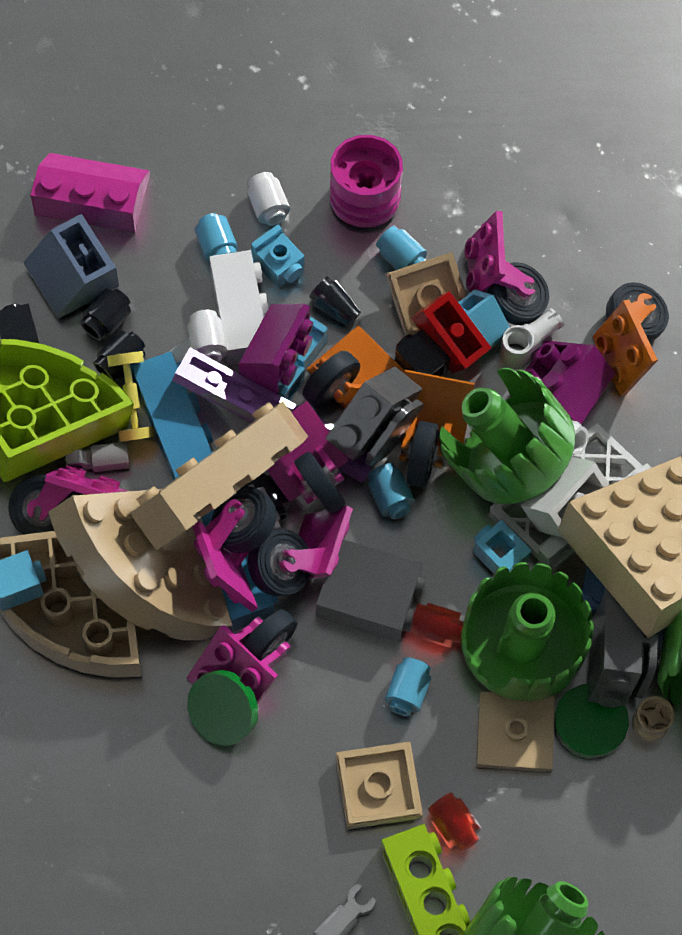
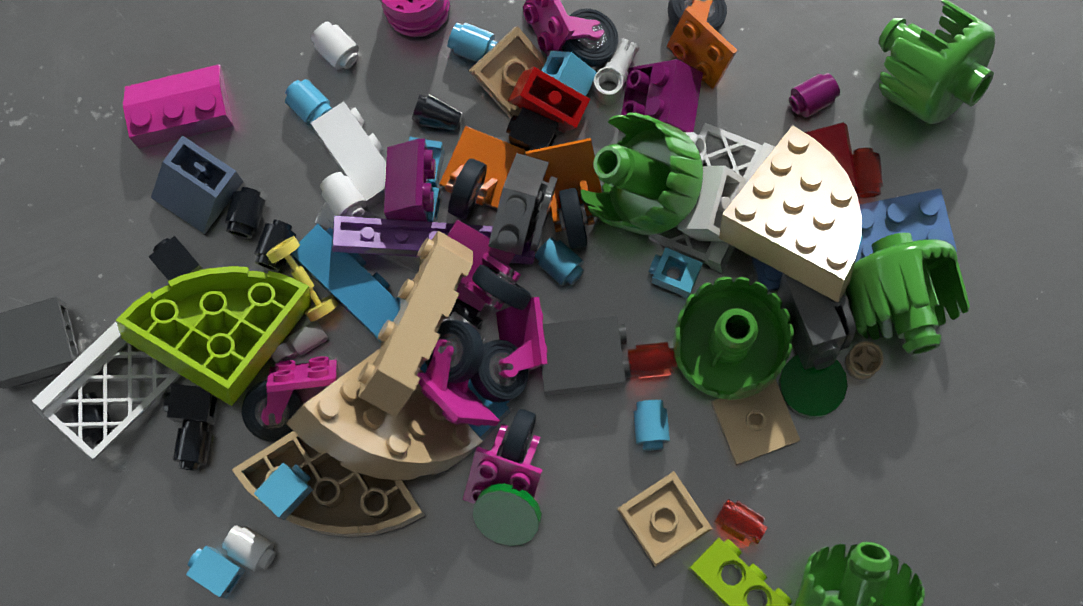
camera: 15 degrees left, 10 degrees up
medium azure brick [251,224,305,288] -> none

